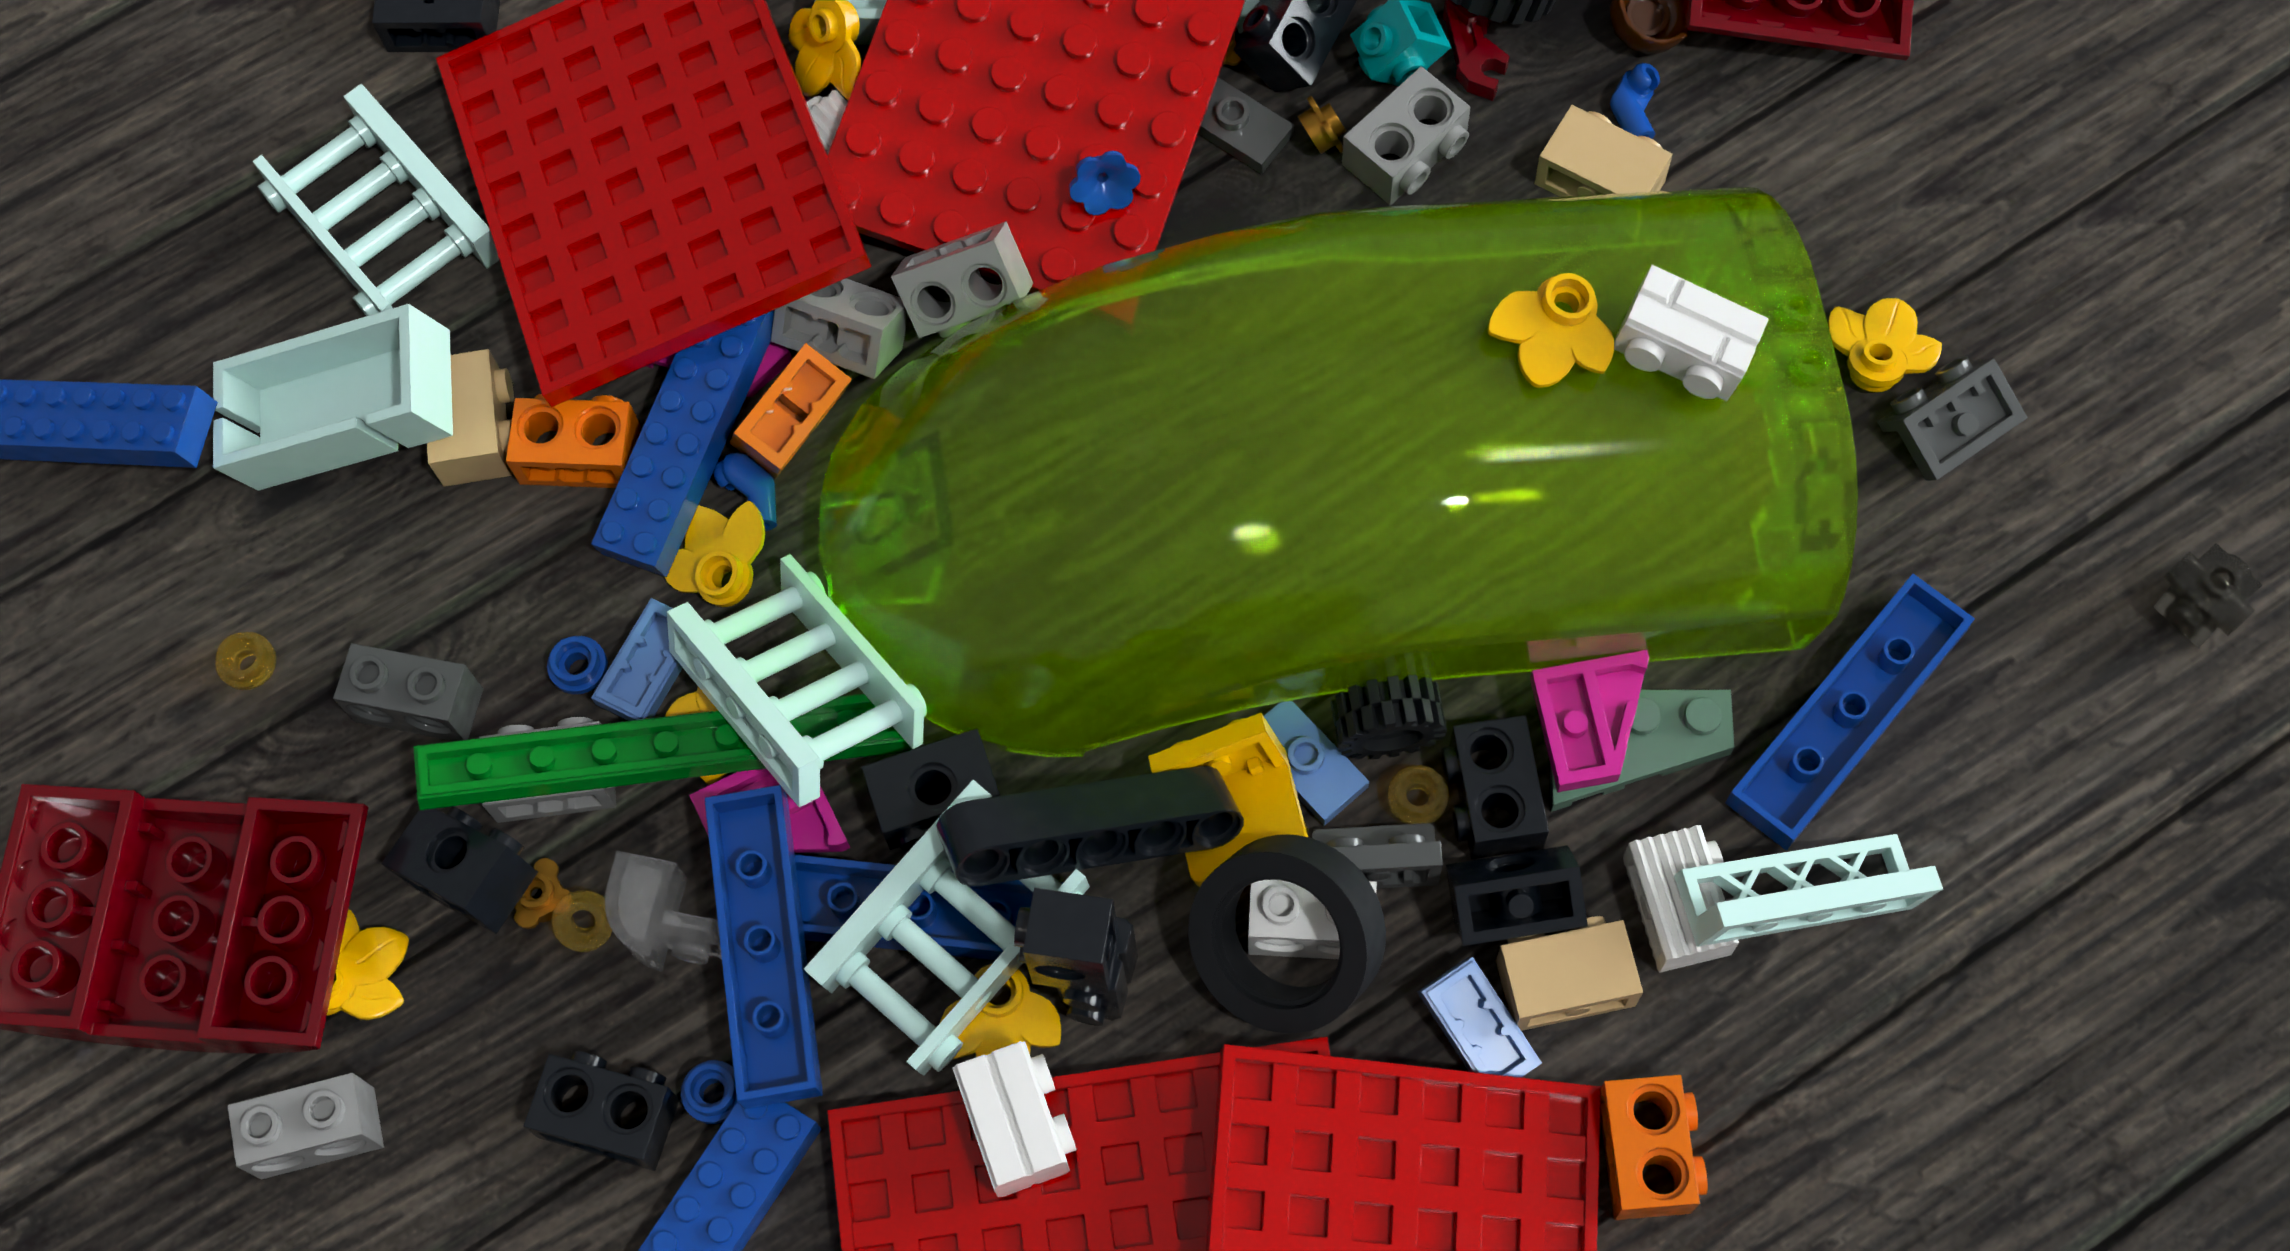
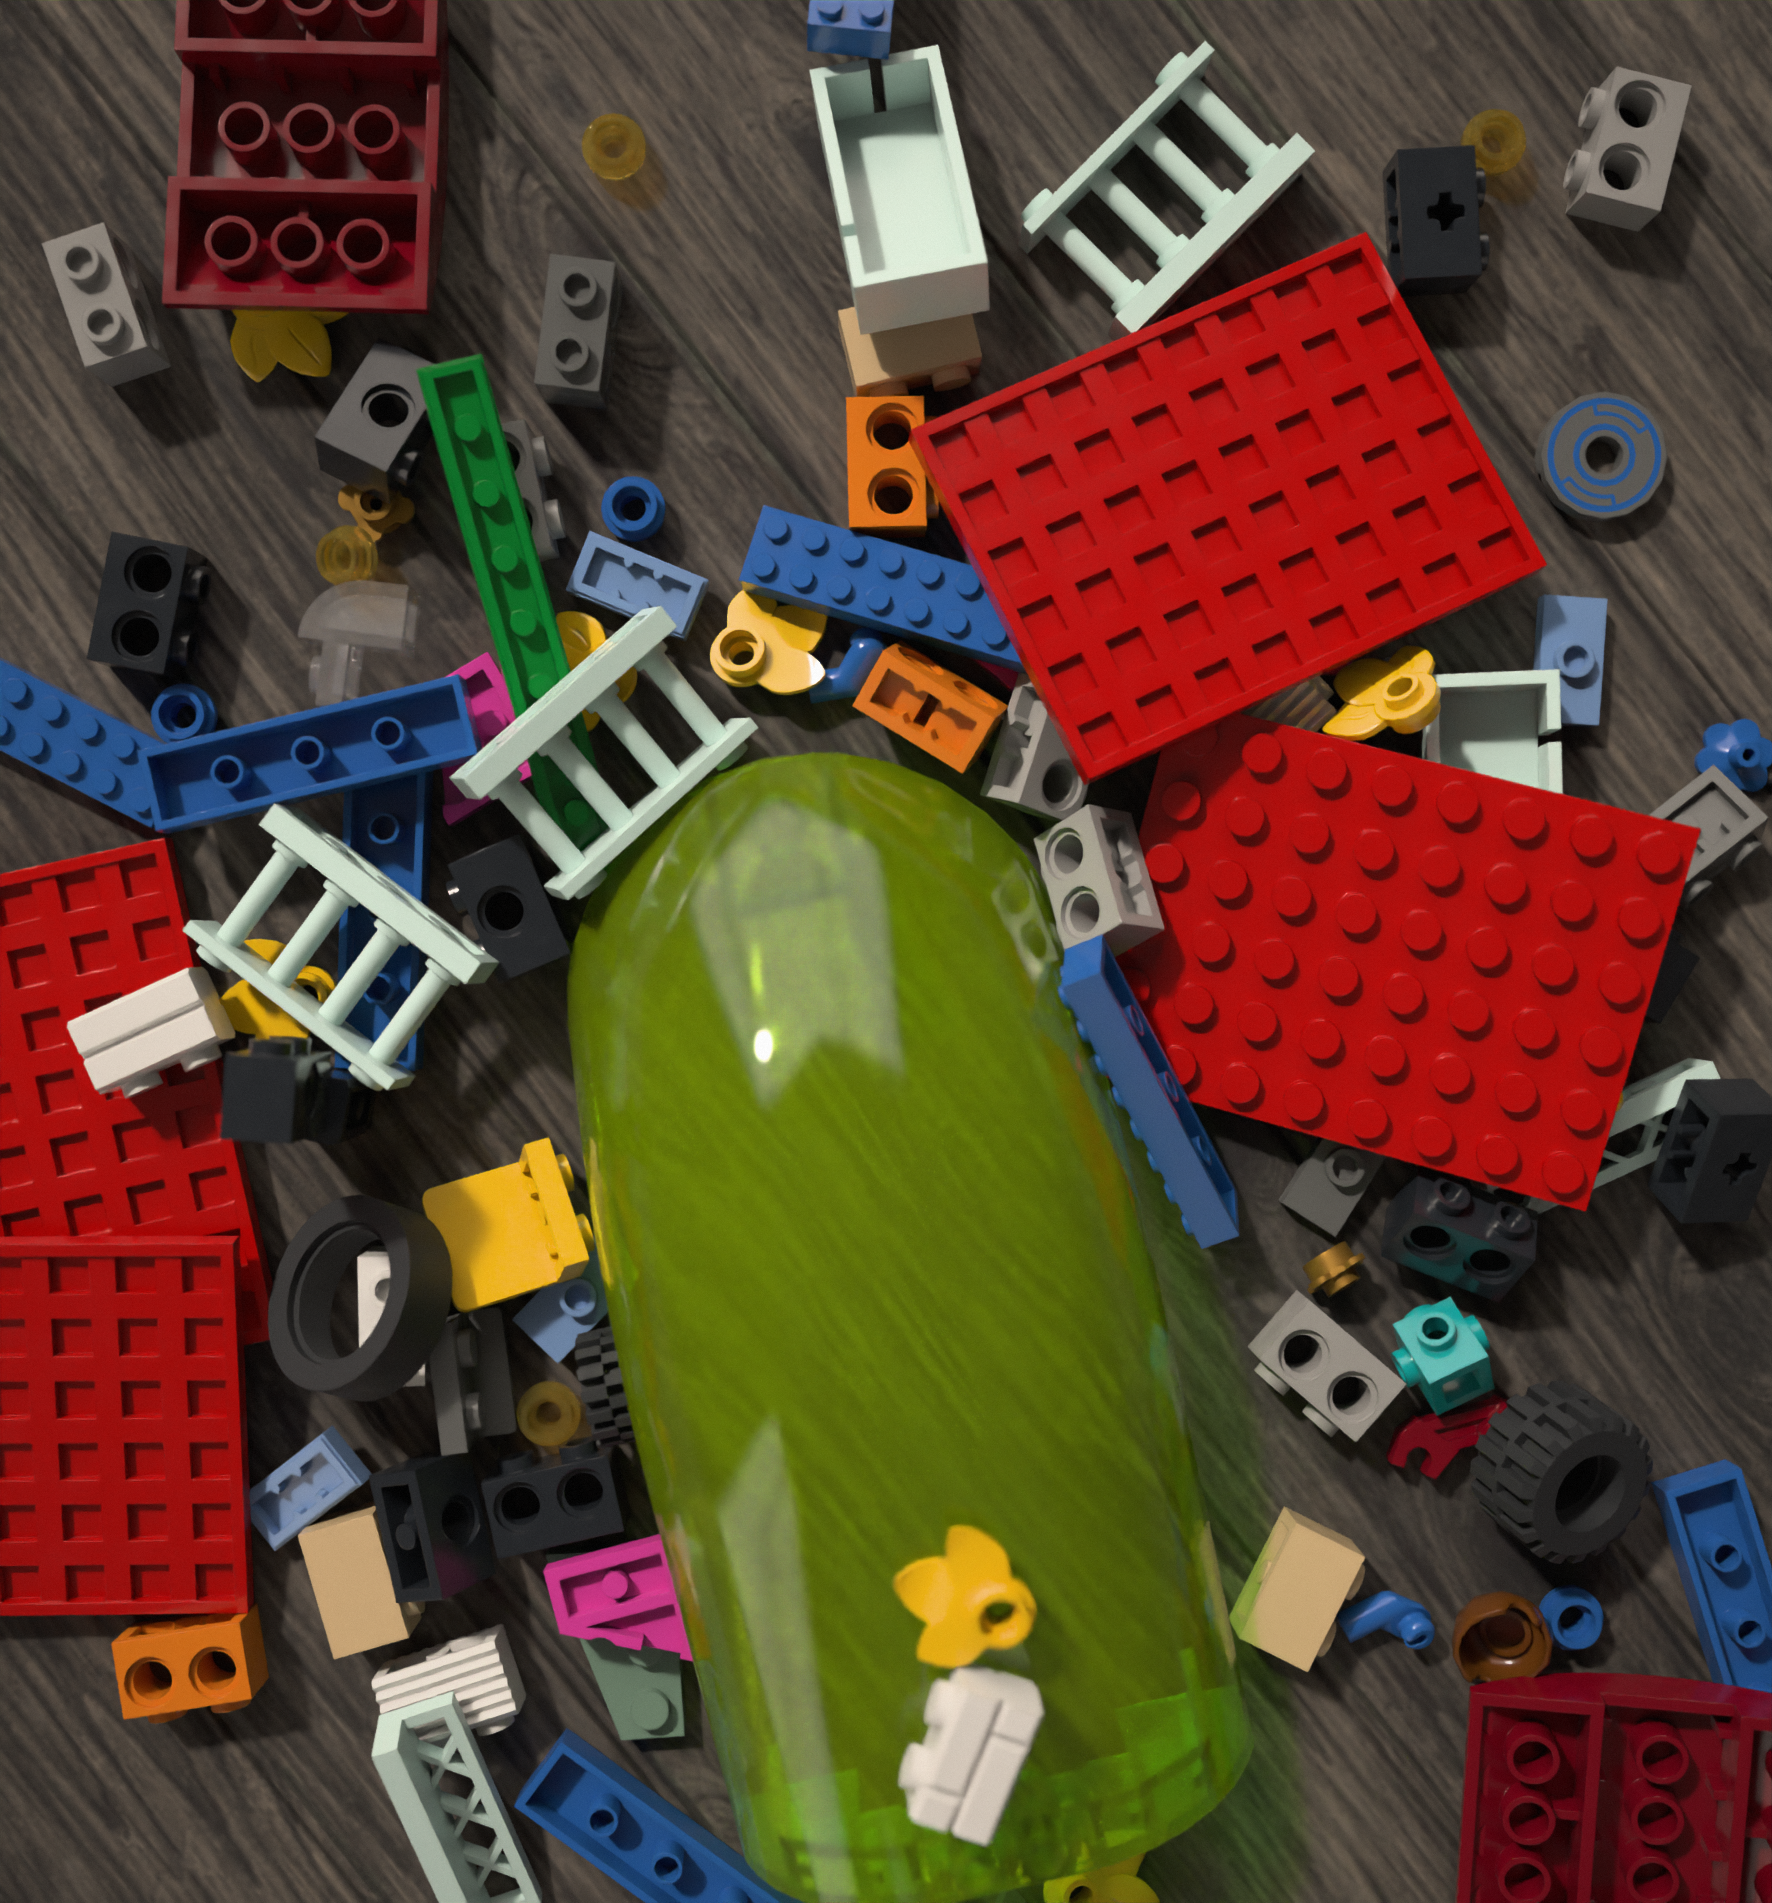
camera: 80 degrees right, 20 degrees up
black beam [936,766,1244,886] -> none
blue plant [1069,151,1141,215] -> none
none -> blue piece [1058,934,1239,1249]

